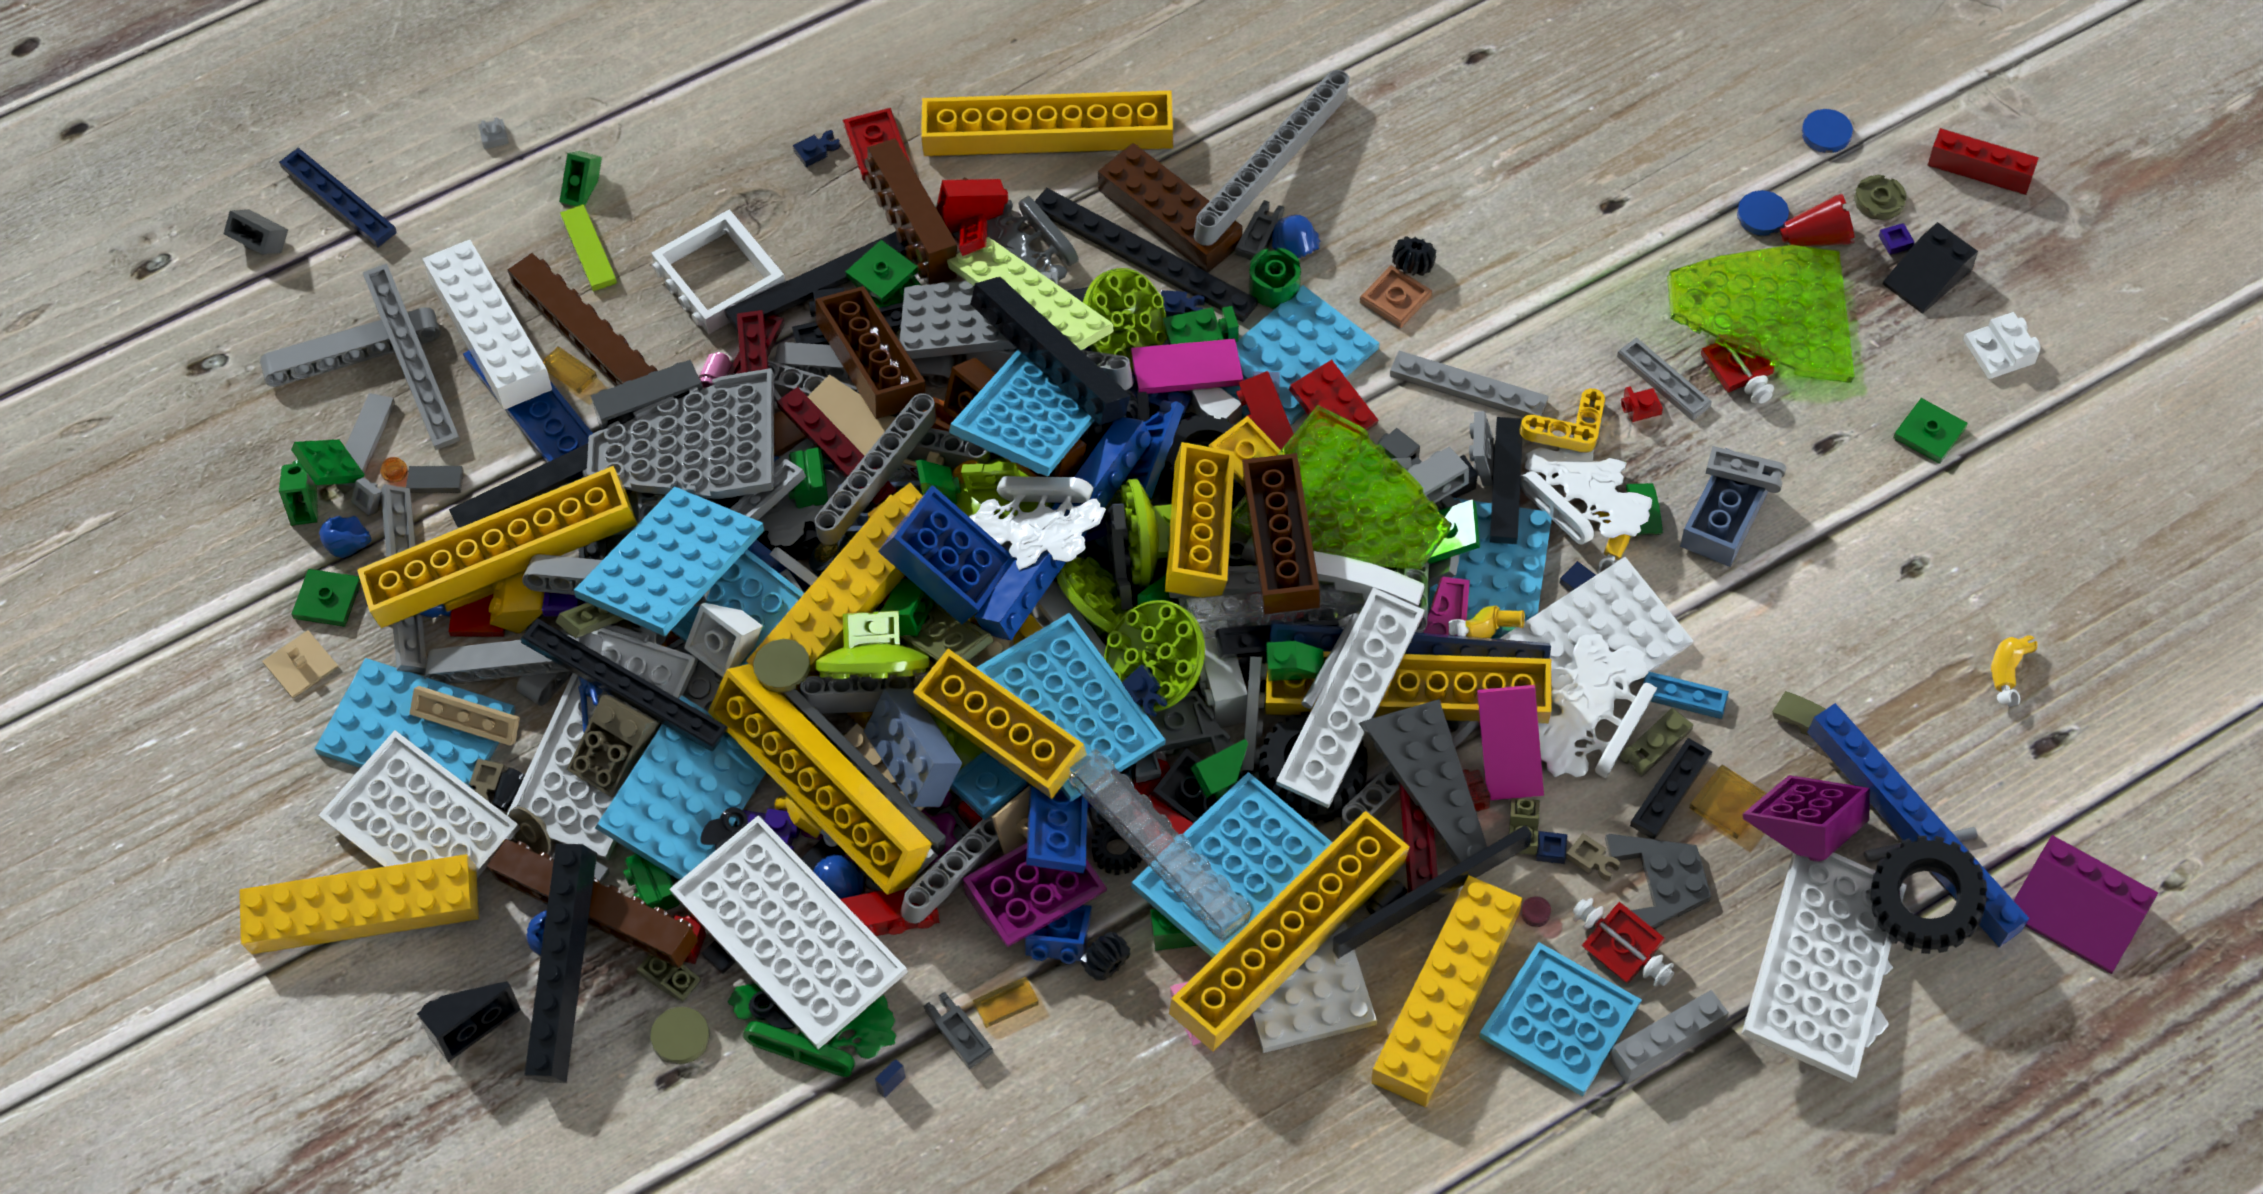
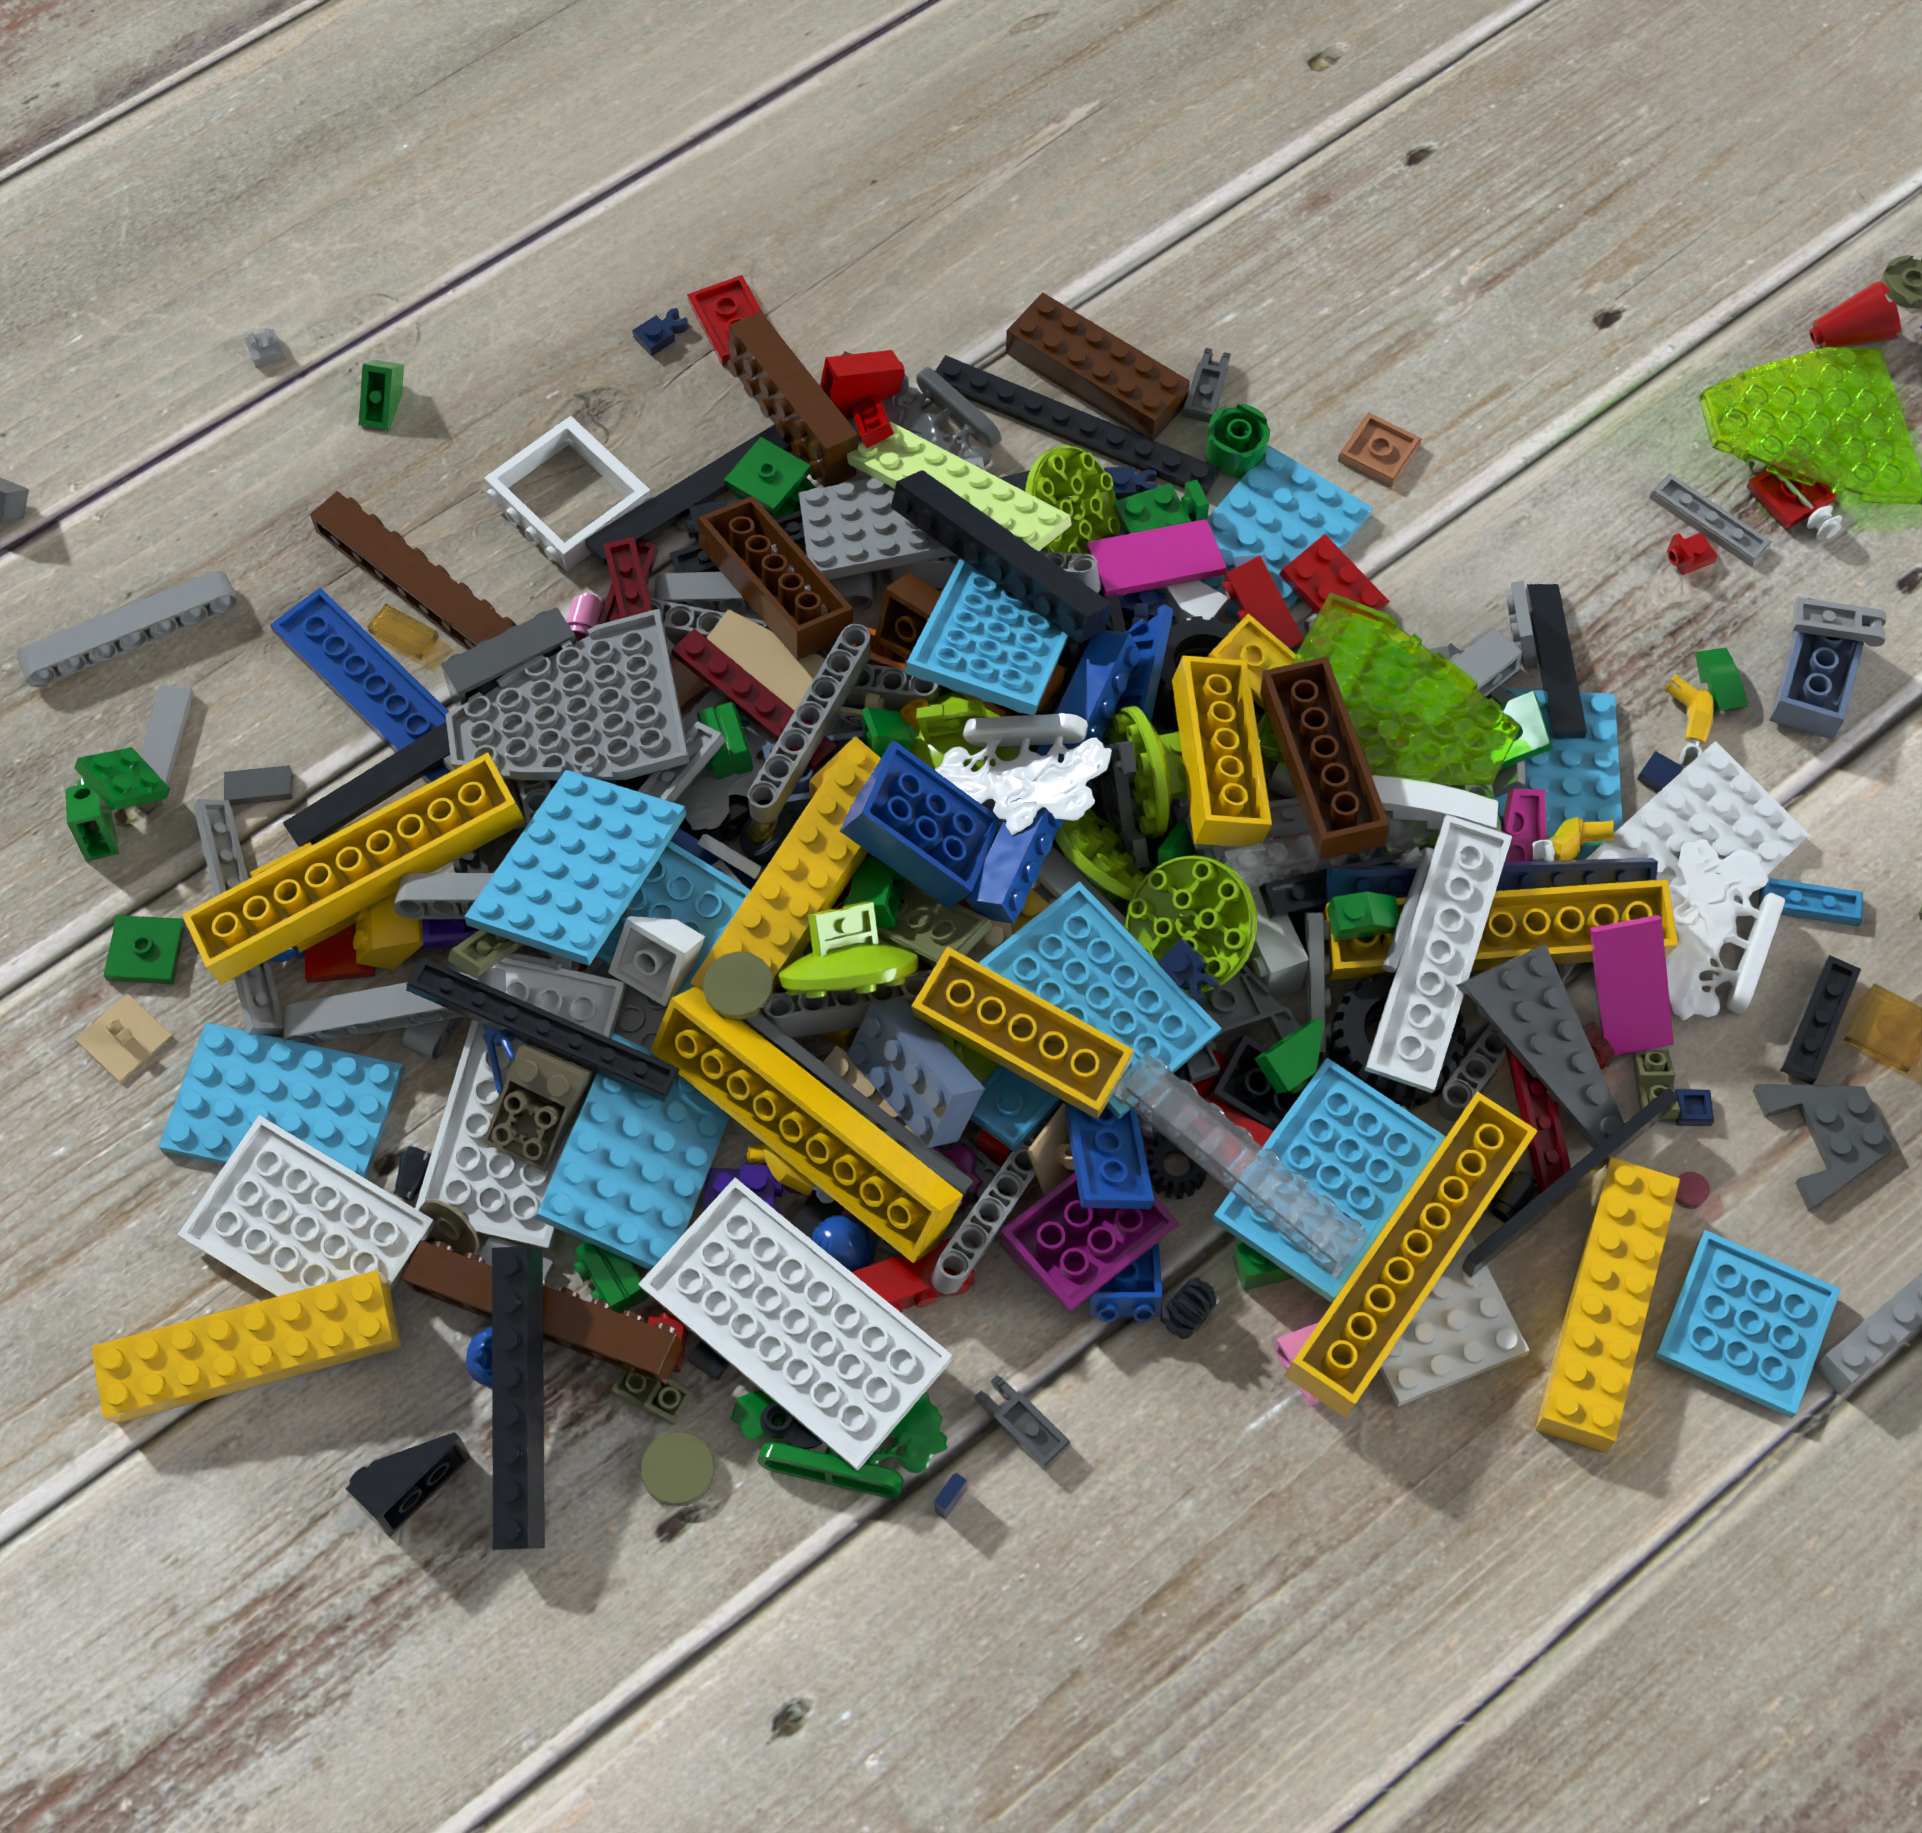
camera: 10 degrees left, 5 degrees up
dark blue plate [279,147,397,247] -> none
blue hair [319,515,372,558] -> none
light grey tile [351,478,382,516] -> none
light grey plate [362,263,460,450] -> none
clear orange plate [381,457,408,483] -> none
tan plate [409,686,520,746] -> none
white brick [422,239,552,410] -> none
dark tan plate [469,758,507,803] -> none
lime tile [560,204,617,292] -> none
black plate [701,807,748,850] -> none
yellow brick [921,90,1173,156] -> none
clear yellow tile [973,977,1039,1028] -> none
light grey beam [1194,70,1350,245] -> none
blue hair [1272,215,1321,258] -> none
dark grey brick [1378,428,1420,460] -> none
light grey plate [1390,351,1549,417] -> none
black gear [1392,236,1436,276] -> none
yellow beam [1520,388,1605,452] -> none
white plant [1520,438,1652,545] -> none
dark tan plate [1566,833,1621,881] -> none
red plate [1573,898,1674,987] -> none
olive plate [1620,708,1693,776] -> none
blue tile [1737,190,1789,236] -> none
blue tile [1802,109,1853,153] -> none

